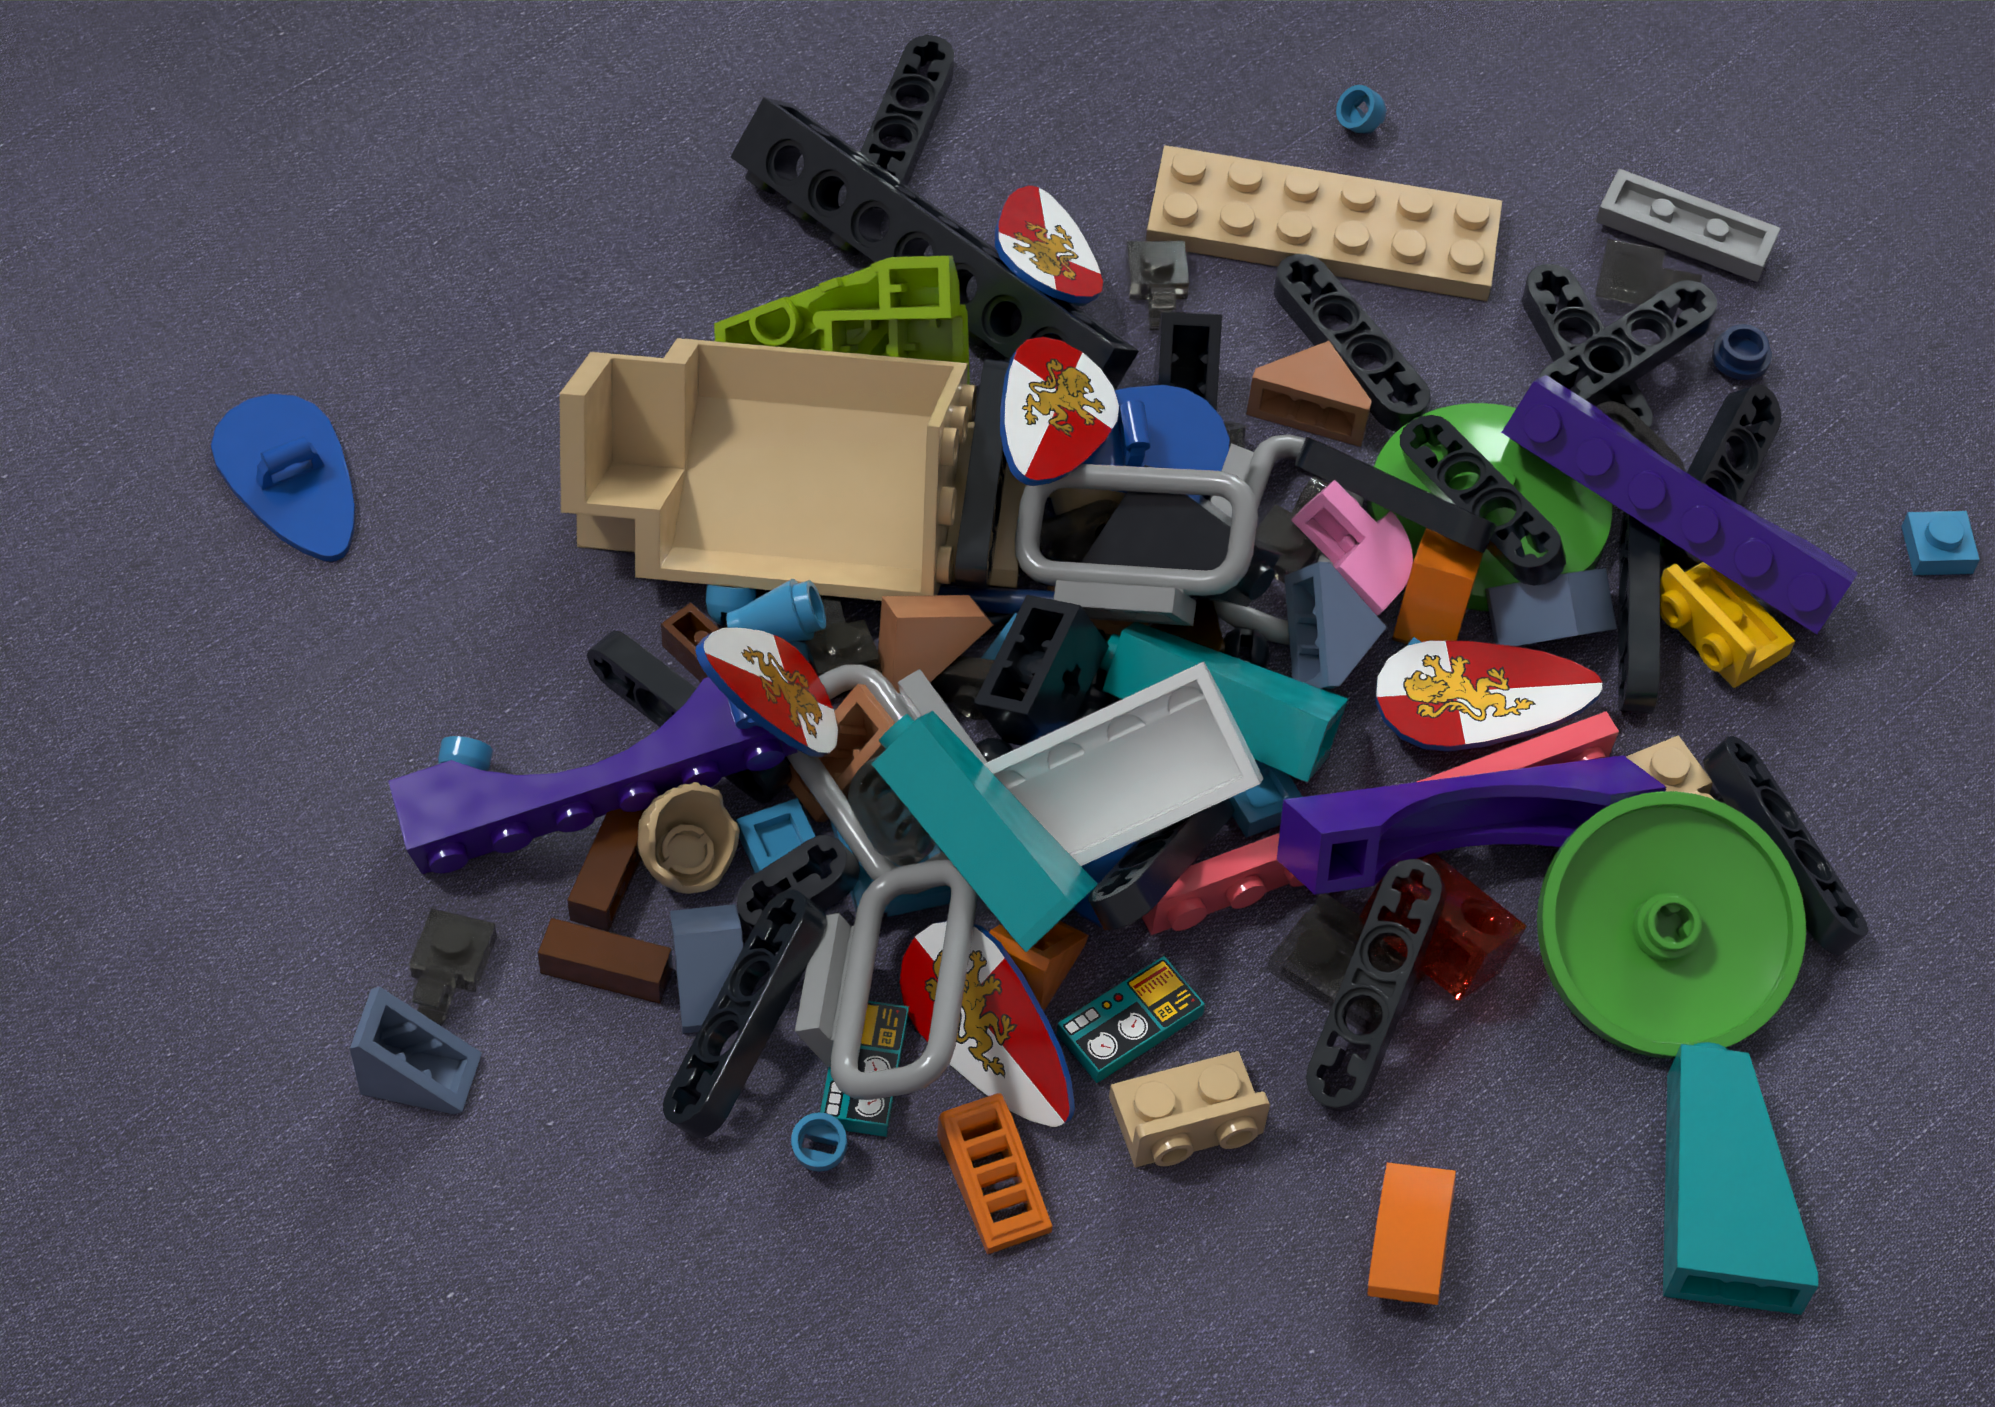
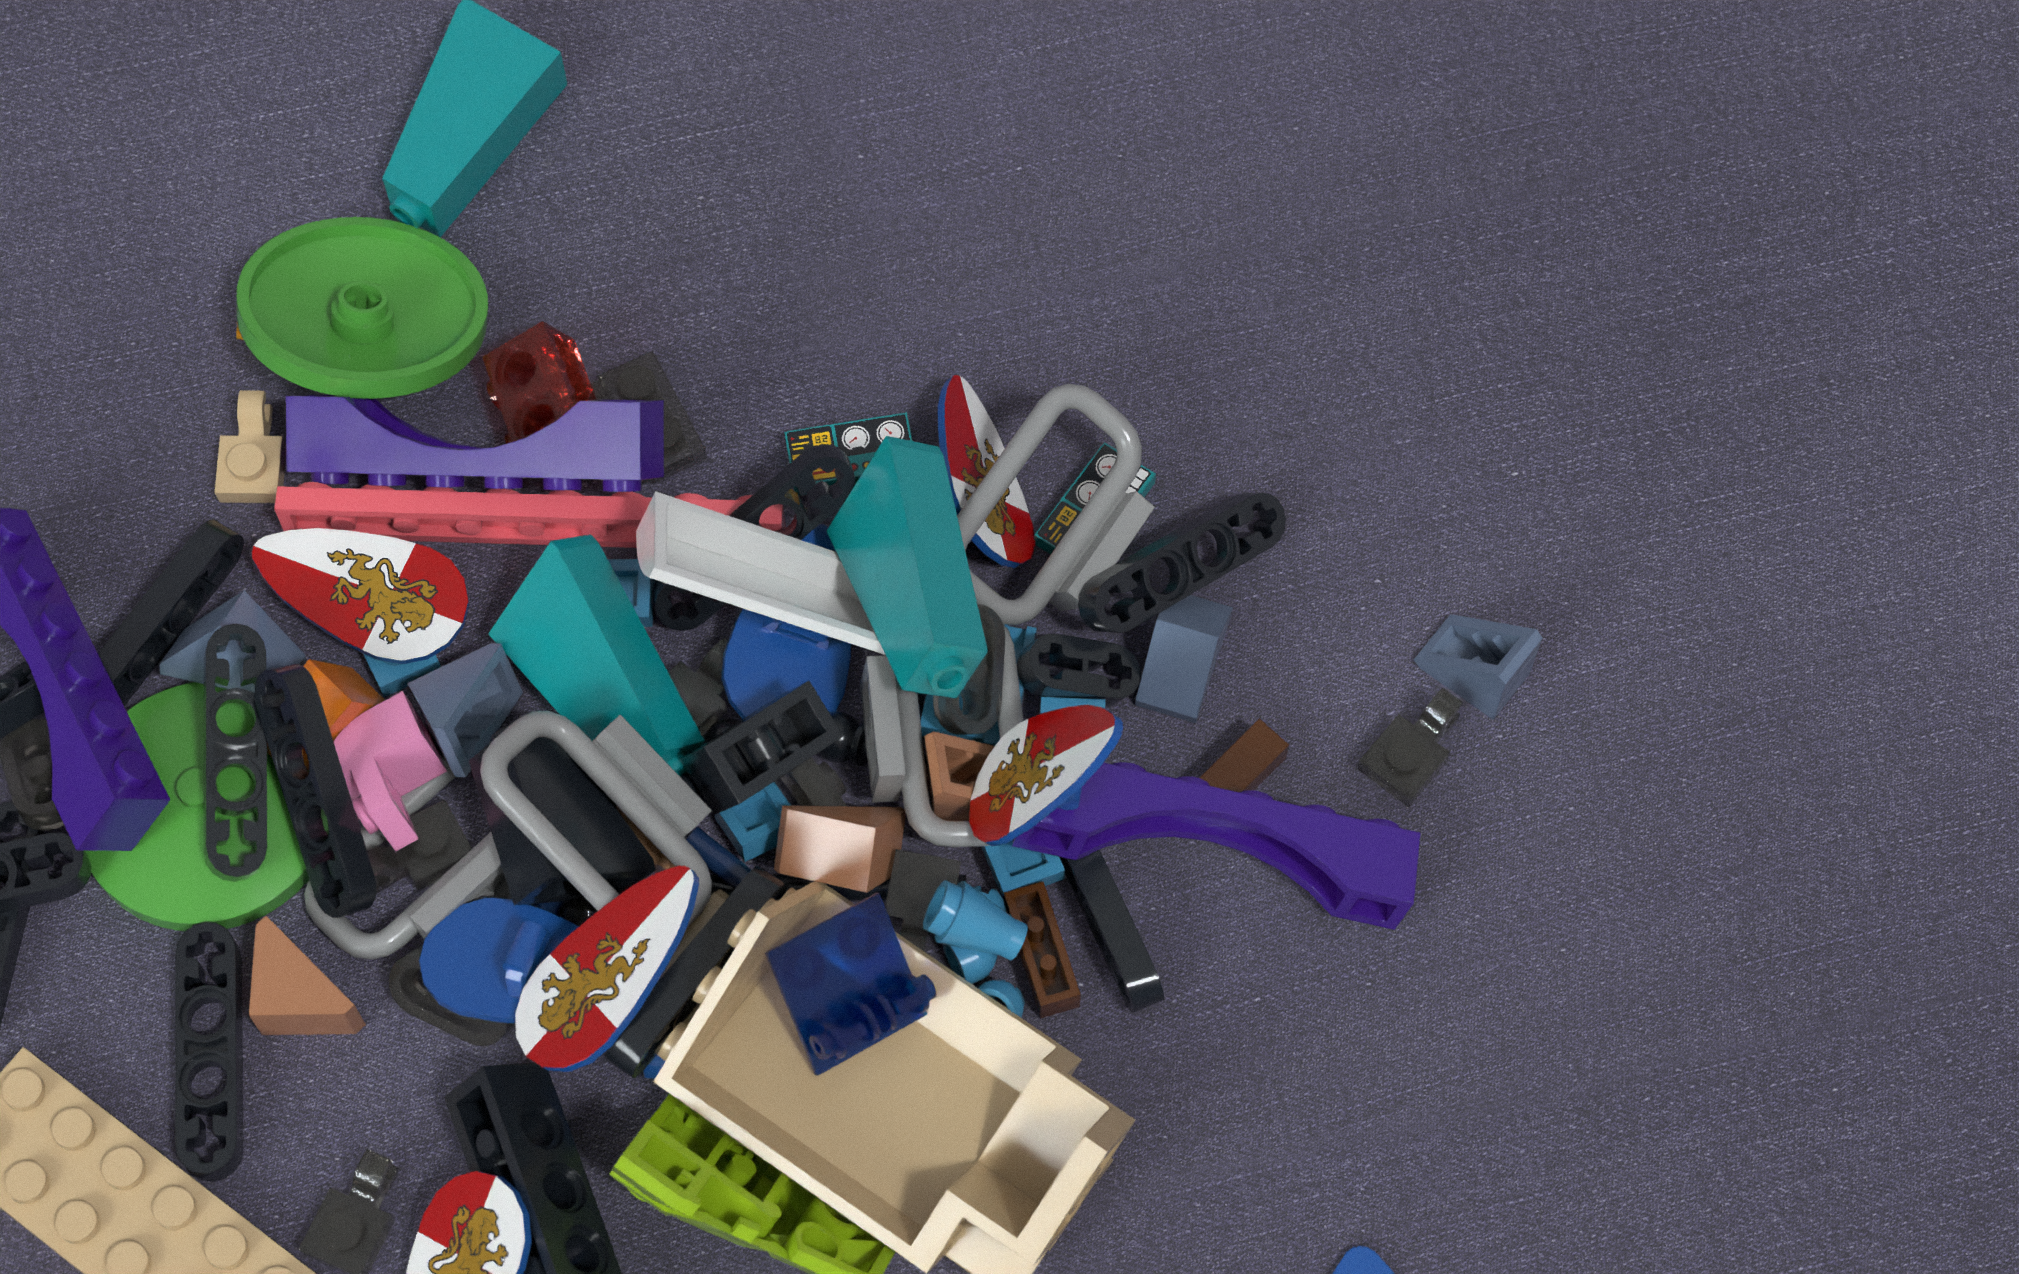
camera: 150 degrees left, 10 degrees up
dark azure hinge [438,736,493,771] -> none
reddish brown piece [538,918,673,1004] -> none
tan hair [638,782,740,894] -> none
dark azure hinge [791,1112,848,1172] -> none
orange slope [937,1093,1053,1255] -> none
tan bracket [1109,1051,1270,1168] -> none
black slope [1154,311,1222,412] -> none
black beam [1306,859,1447,1112] -> none
orange slope [1368,1162,1456,1305] -> none
yellow bracket [1660,562,1795,688] -> none
black beam [1703,736,1868,956] -> none
none -> clear blue hinge [765,893,937,1076]

